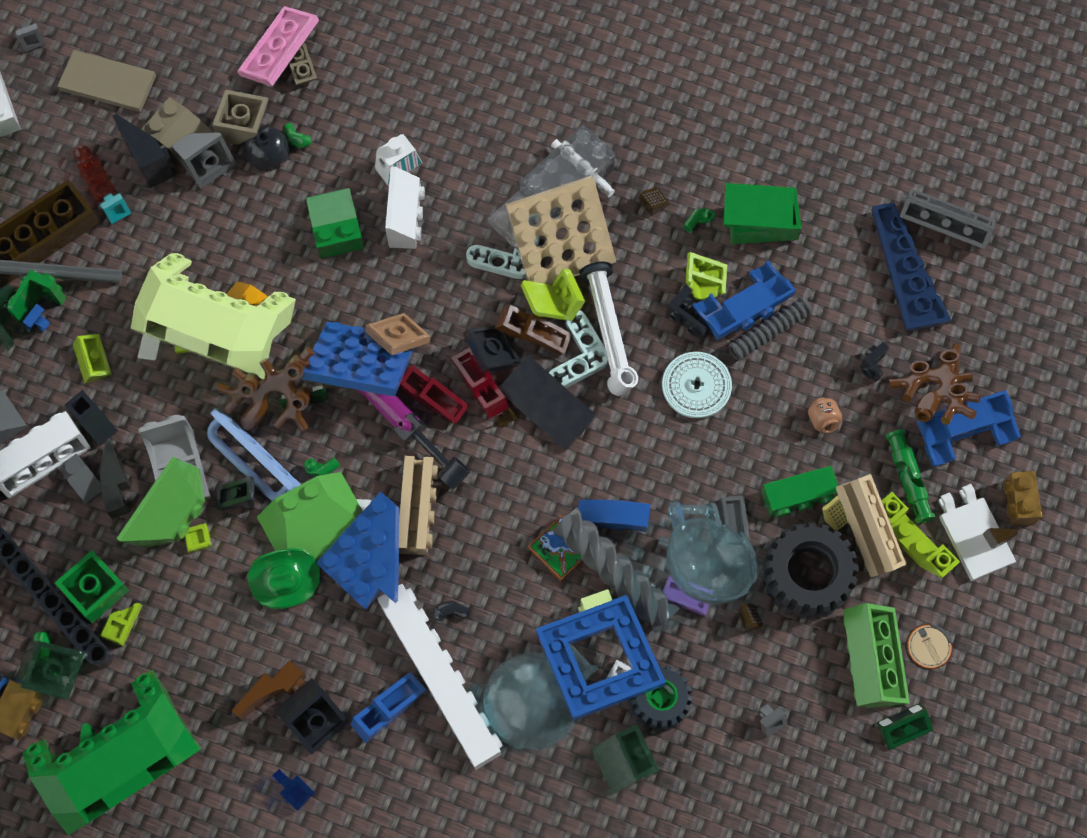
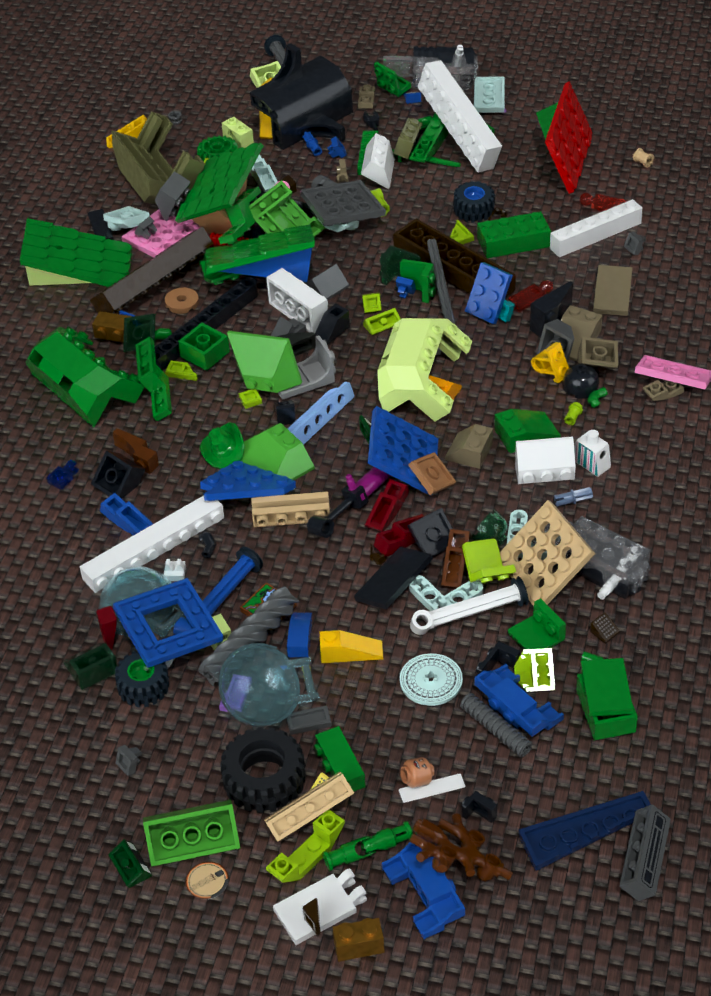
camera: 85 degrees right, 25 degrees down
reddish brown plant [216,347,314,431] -> none
green arm [304,457,340,477] -> none
dark brown slope [738,604,763,632] -> none
none -> dark red slope [96,606,117,651]
none -> green bracket [135,337,172,421]
none -> white tile [164,559,186,581]
none -> blue piece [173,547,263,635]
none -> yellow slope [319,630,383,663]
none -> lime tile [362,292,381,313]
none -> white sticker [399,774,465,803]
none -> dark tan slope [445,424,493,469]
none -> blue plate [465,262,513,324]
none -> clear green cylinder [470,509,508,546]
none -> green bracket [508,598,566,650]
none -> yellow pin [531,342,569,383]
none -> sand blue axle [554,487,593,507]
none -> lime pin [564,402,583,425]

